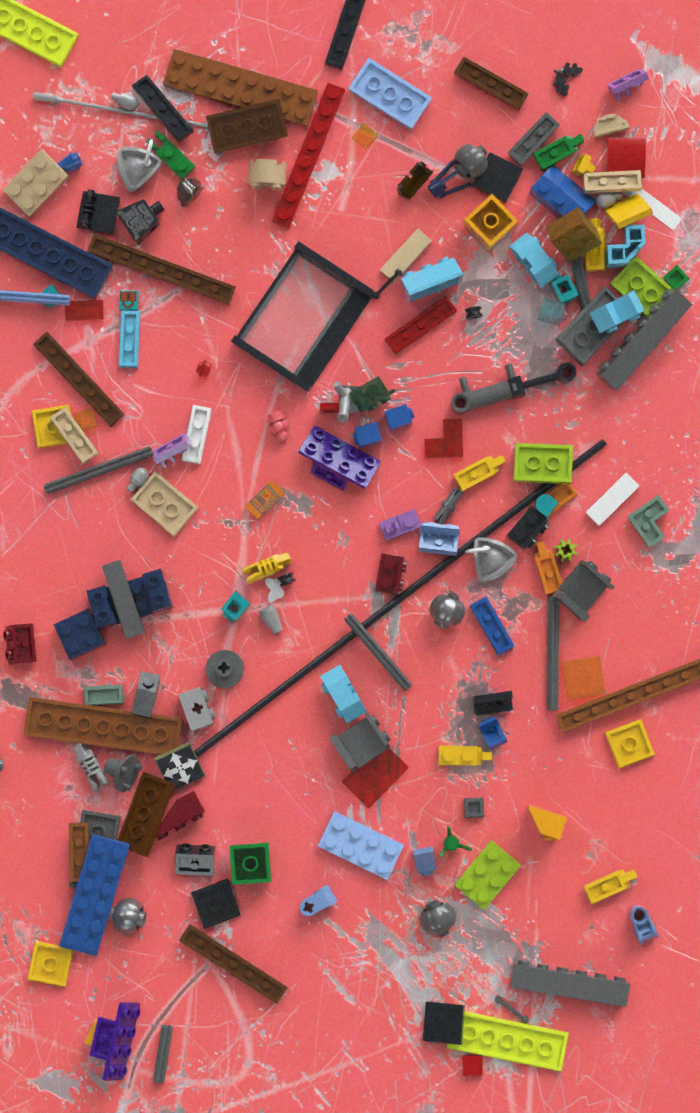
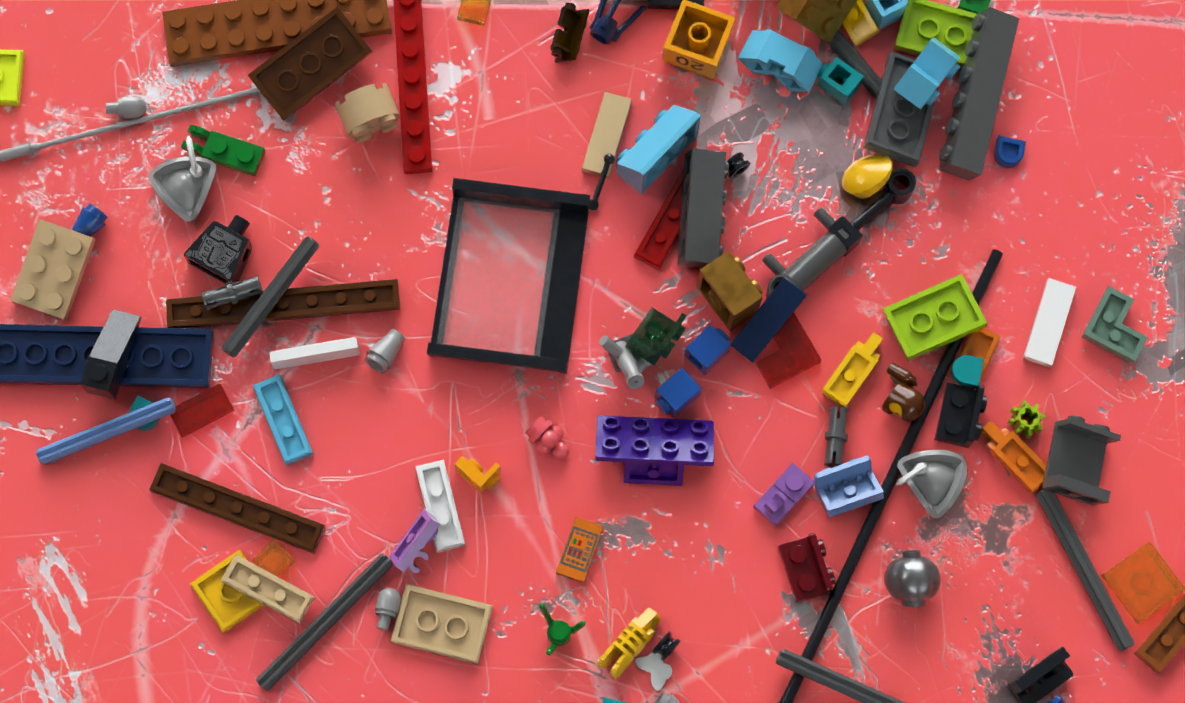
camera: 25 degrees left, 10 degrees down
black hinge [76,190,120,234] -> none
tile [119,290,139,311] -> none
black tile [132,74,194,143] -> none
clear smoke piece [177,178,205,207] -> none
clear red plate [196,359,212,378] -> none
red tile [320,403,339,413] -> none
blue tile [470,596,515,656] -> none
clear light blue brick [537,298,568,326] -> none
none -> slope [80,309,141,400]
none -> dark grey pin [201,275,263,310]
none -> dark grey axle [222,236,319,357]
none -> white tile [269,337,360,370]
none -> light grey cone [365,329,405,373]
none -> light orange bracket [454,455,501,493]
none -> green plant [539,603,586,655]
none -> dark grey brick [677,148,729,268]
none -> pearl gold brick [696,251,763,332]
none -> dark blue tile [731,277,808,363]
none -> yellow hat [842,154,893,199]
none -> reddish brown piece [882,363,925,422]
none -> blue tile [994,135,1026,168]

